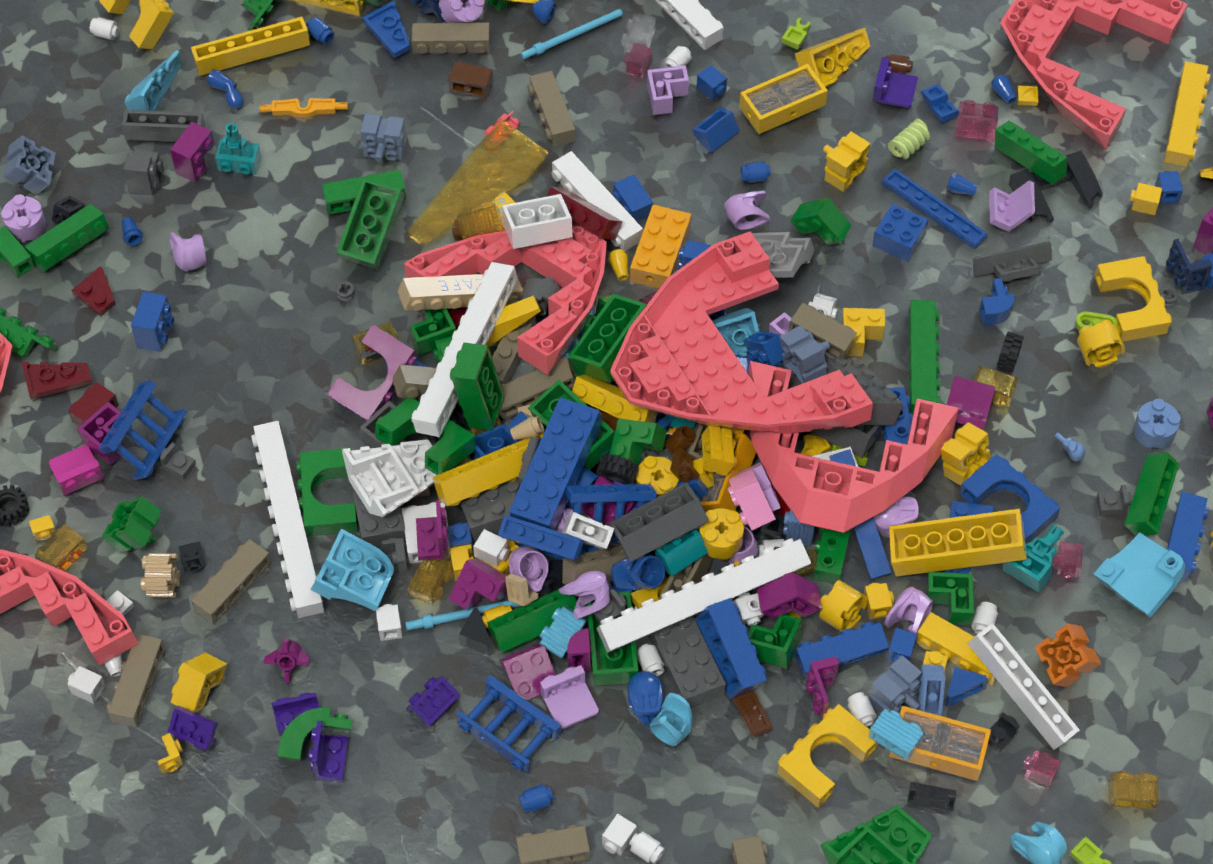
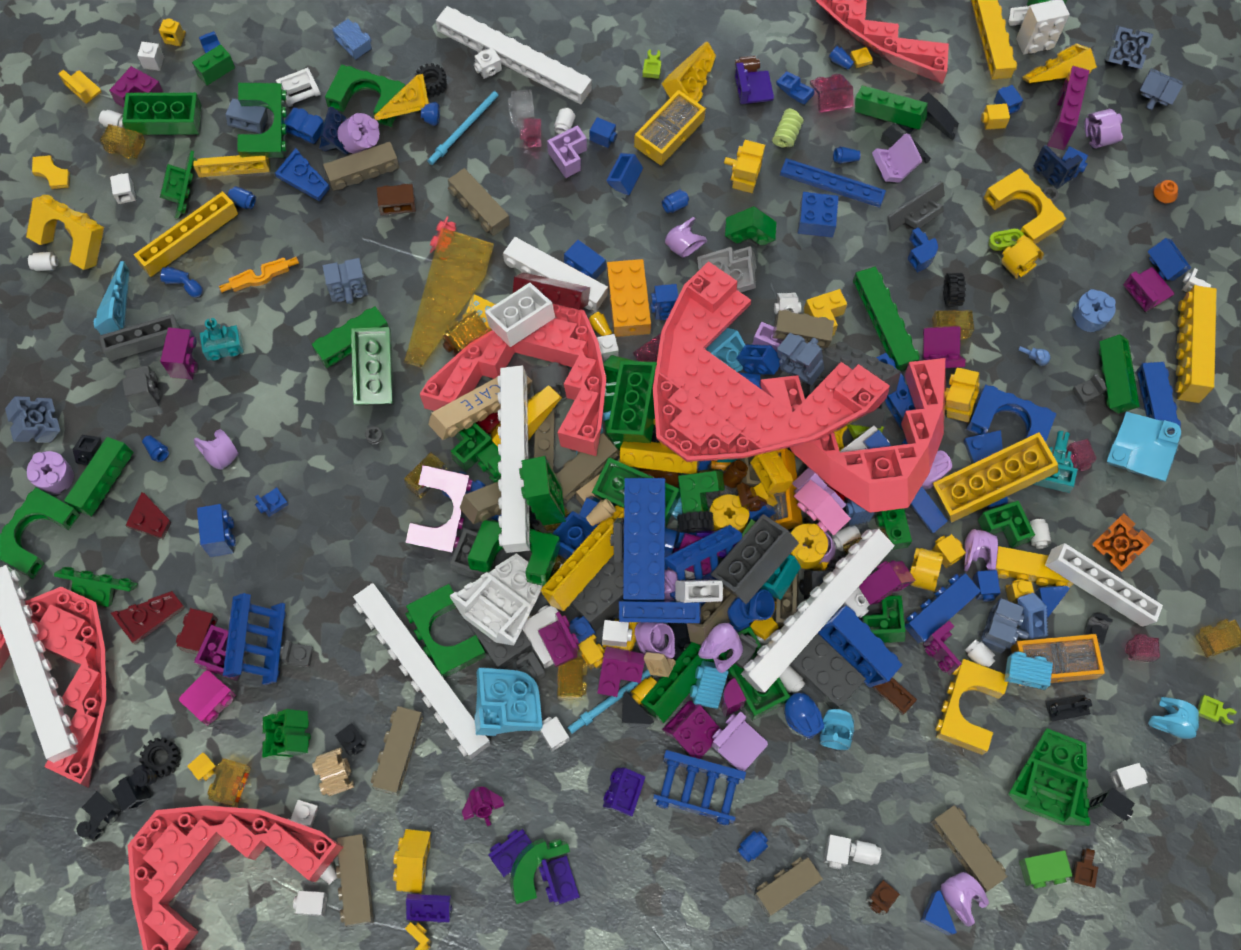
camera: 25 degrees left, 10 degrees up
none -> blue bracket [255,487,288,517]
none -> white brick [597,334,618,363]

